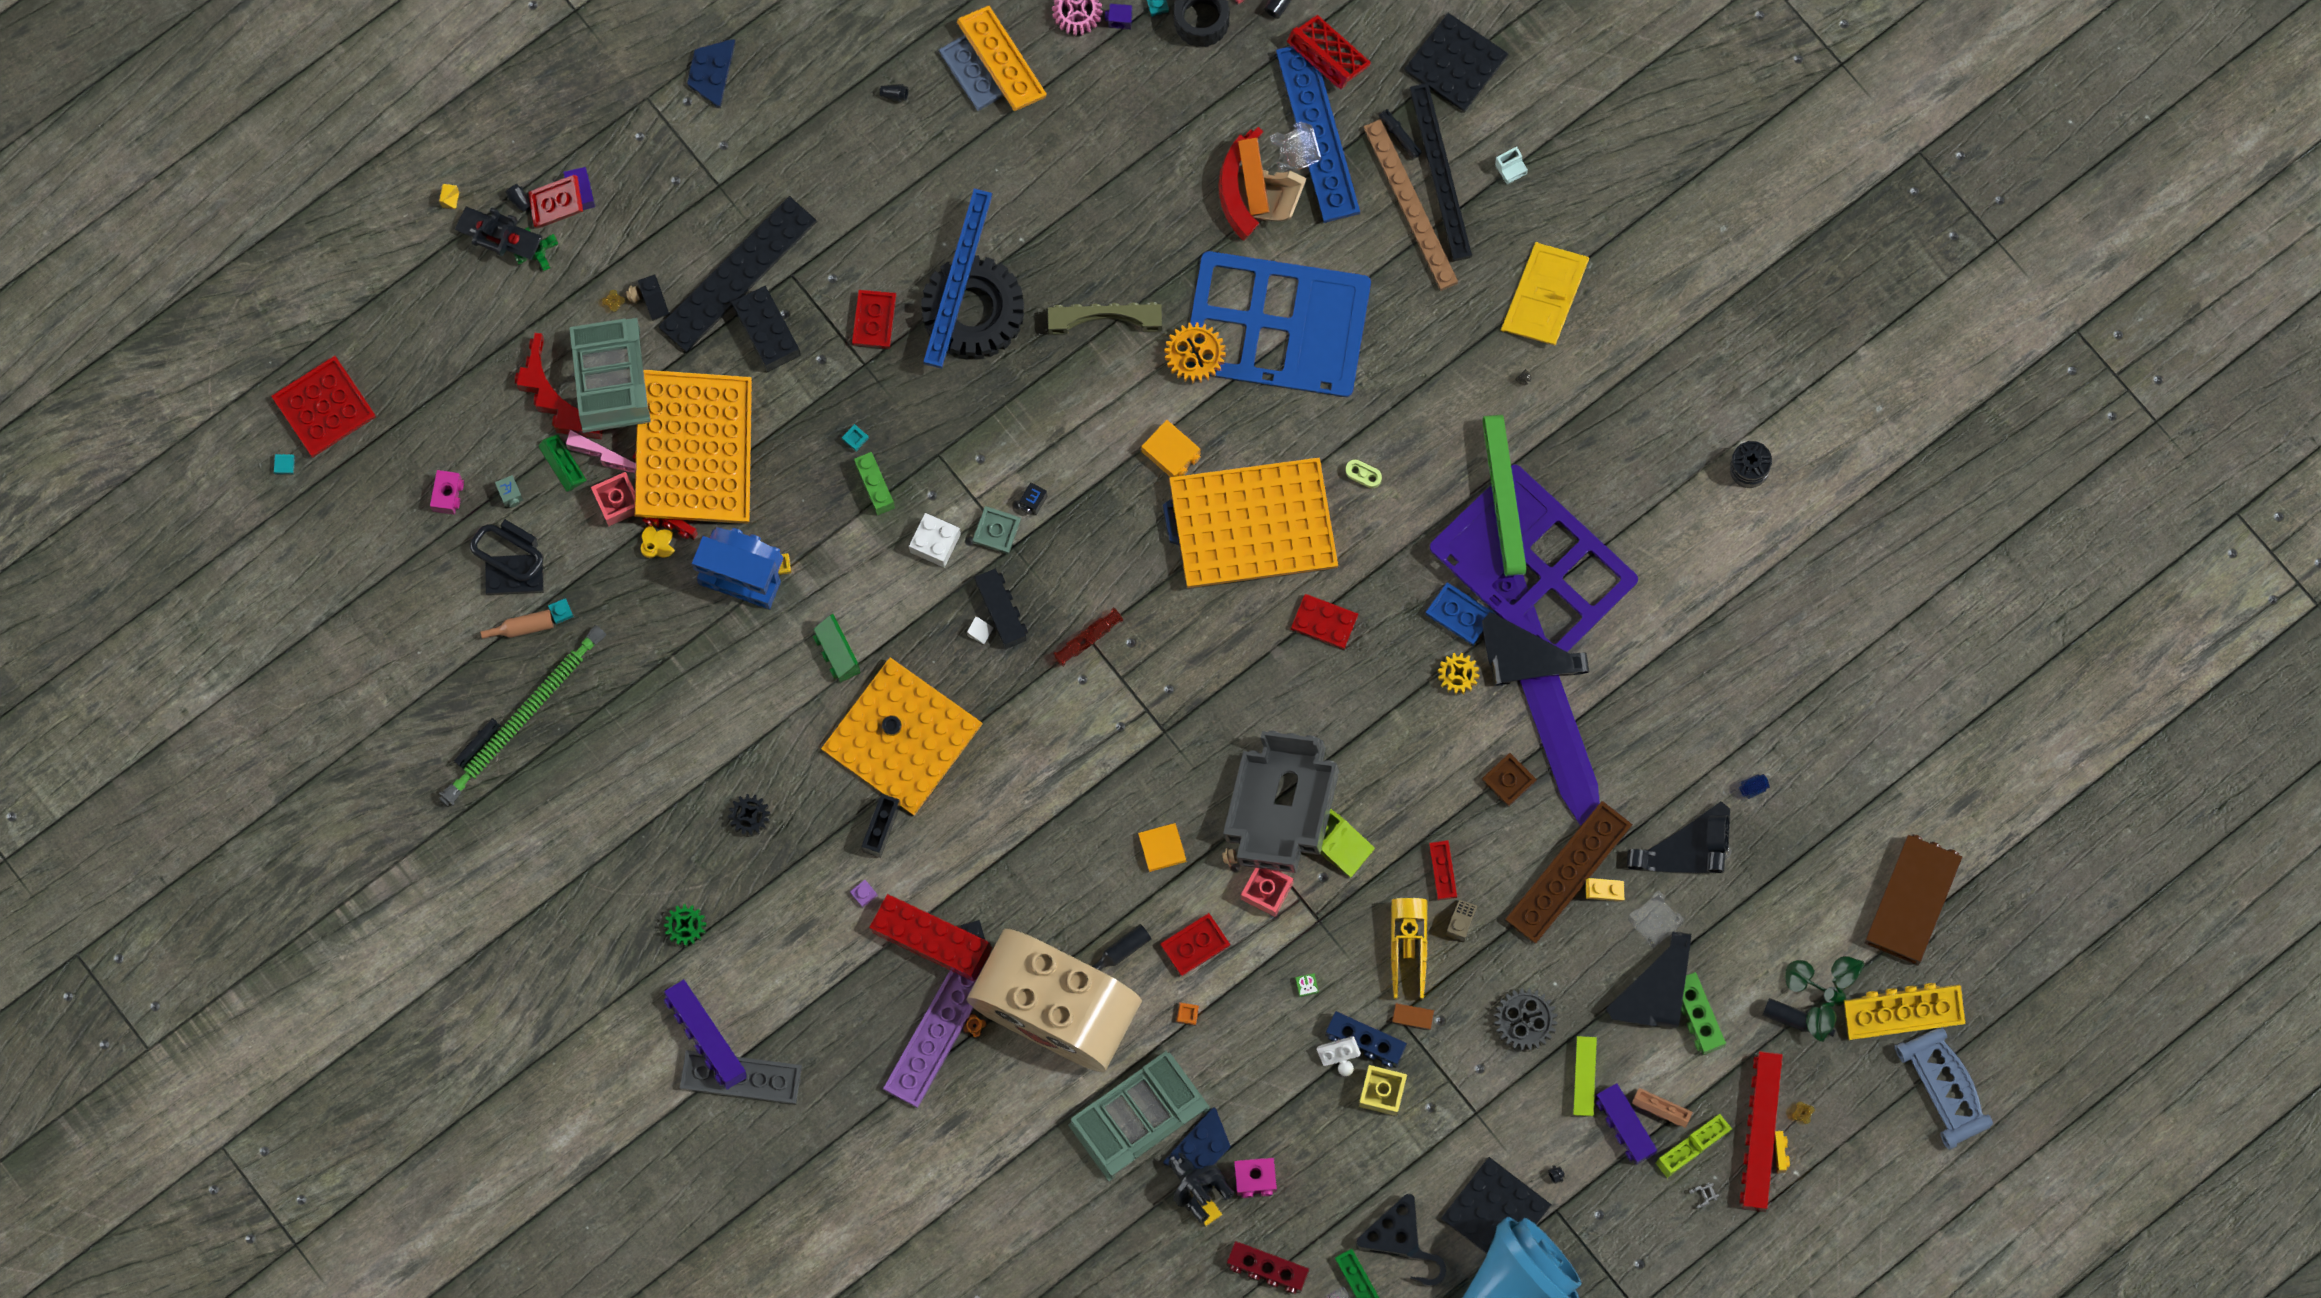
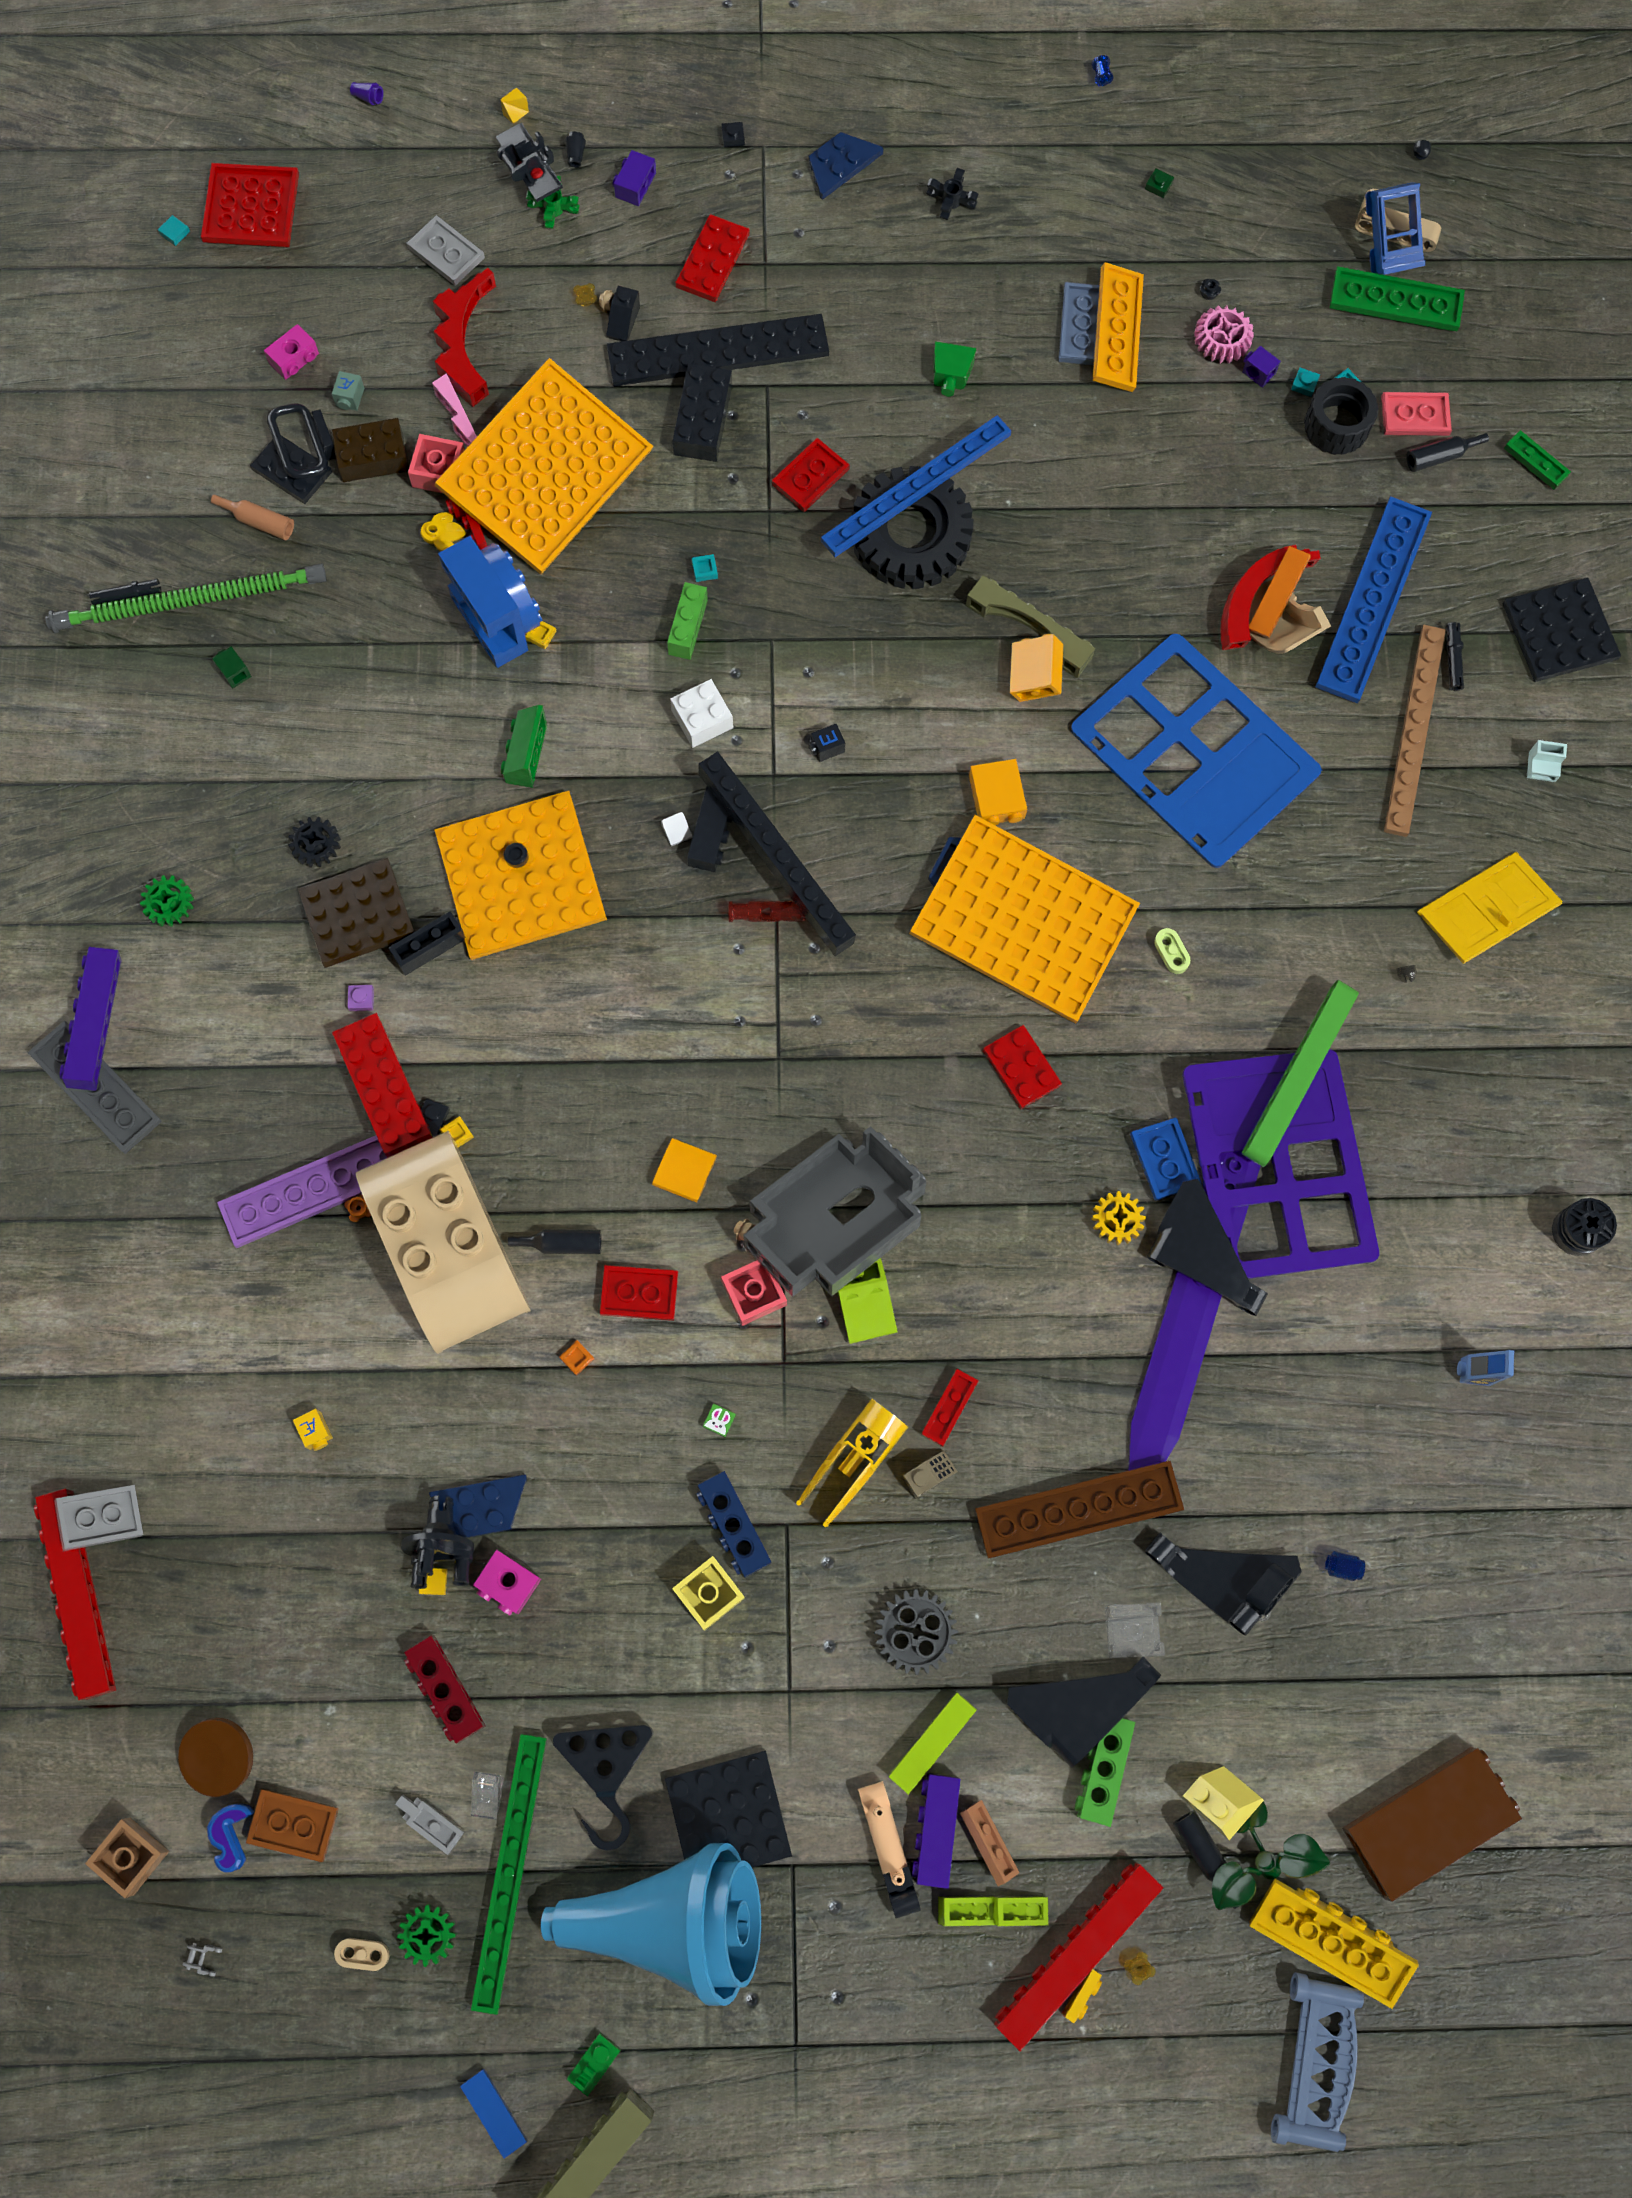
camera: 30 degrees right, 0 degrees up
plate [528,175,583,228] -> none
green slope [539,434,587,492] -> none
teal plate [548,598,574,624] -> none
sand green piece [569,318,651,433] -> none
black cone [880,84,908,102] -> none
sand green plate [973,506,1021,554] -> none
sand green piece [1068,1051,1211,1181] -> none
light orange gear [1164,322,1226,383] -> none
clear panel [1270,121,1321,172] -> none
red fence [1286,15,1371,90] -> none
white plate [1317,1036,1361,1076] -> none
dark orange tile [1392,1003,1434,1030] -> none
black plate [1410,83,1472,261] -> none
reddish brown plate [1482,753,1537,807] -> none
black plate [1548,1165,1565,1184] -> none
yellow plate [1586,878,1624,902] -> none
light grey piece [1689,1183,1719,1209] -> none
none -> dark green brick [212,646,252,689]
none -> yellow brick [293,1409,333,1451]
none -> dark brown plate [298,858,414,968]
none -> dark brown brick [332,418,409,483]
none -> dark purple cone [350,82,384,105]
none -> light grey plate [407,215,485,286]
none -> yellow tile [439,1116,474,1147]
none -> red plate [676,214,750,303]
none -> black brick [698,751,856,956]
none -> black plate [721,122,745,147]
none -> light nougat piece [858,1781,921,1919]
none -> black pin [926,168,979,220]
none -> green torso [933,341,976,397]
none -> light orange brick [1010,634,1063,702]
none -> light yellow slope [1183,1766,1264,1840]
none -> slope [1457,1350,1514,1386]

